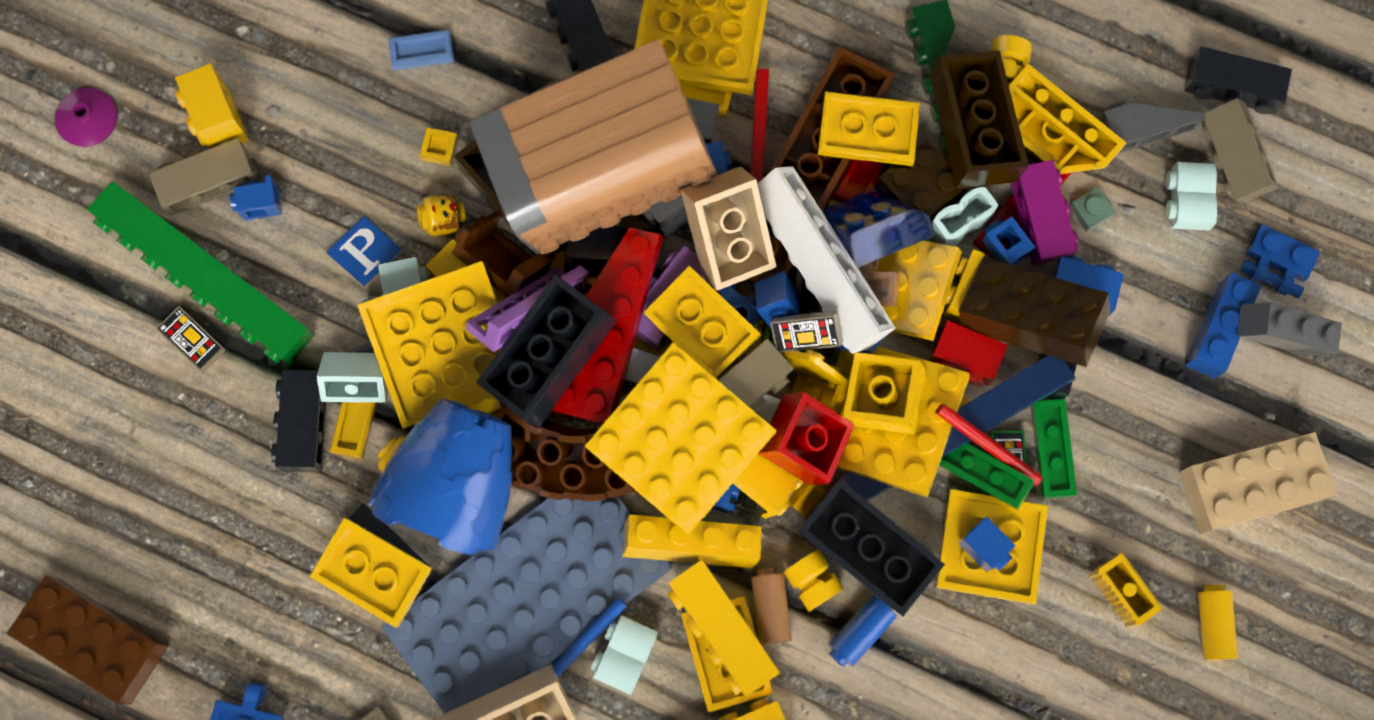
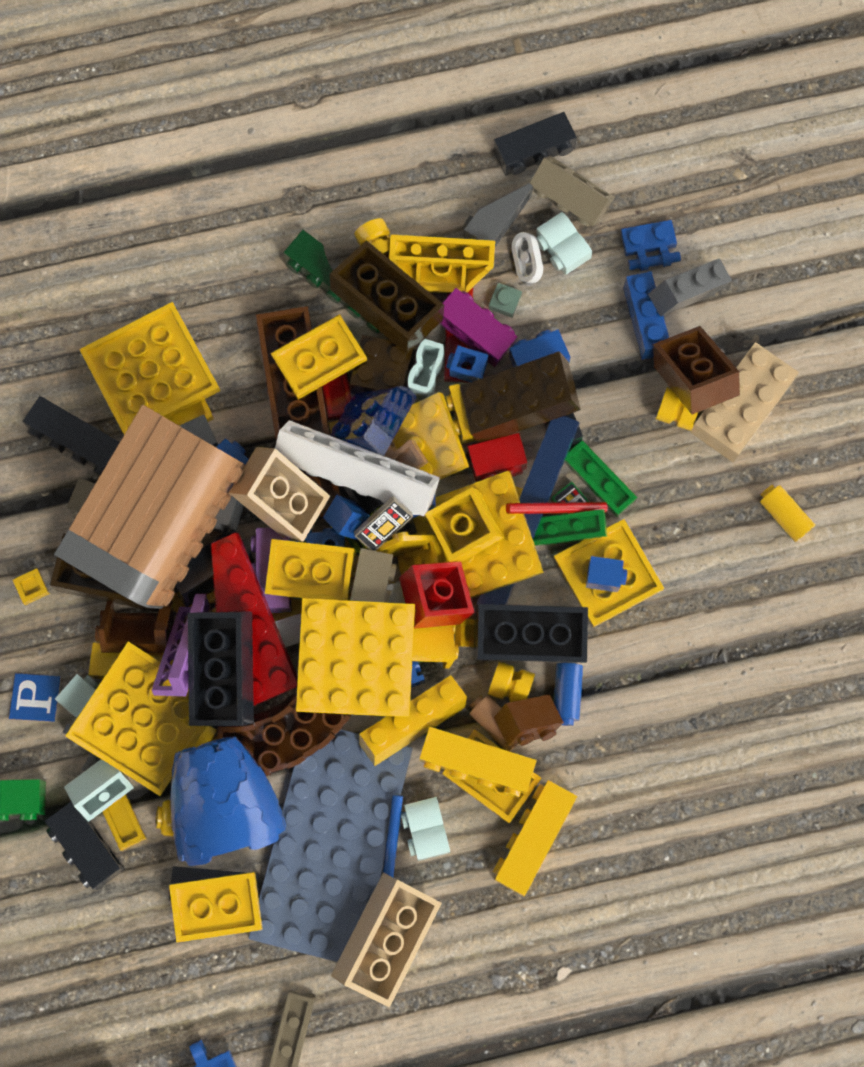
camera: 35 degrees left, 0 degrees up
yellow head [417,193,465,237] -> none
red tile [750,69,769,184] -> none
yellow brick [1089,553,1163,628] -> none
none -> reddish brown brick [494,695,564,746]
none -> white plate [512,232,543,284]
none -> reddish brown brick [653,326,740,415]
none -> yellow wheel [656,387,698,431]

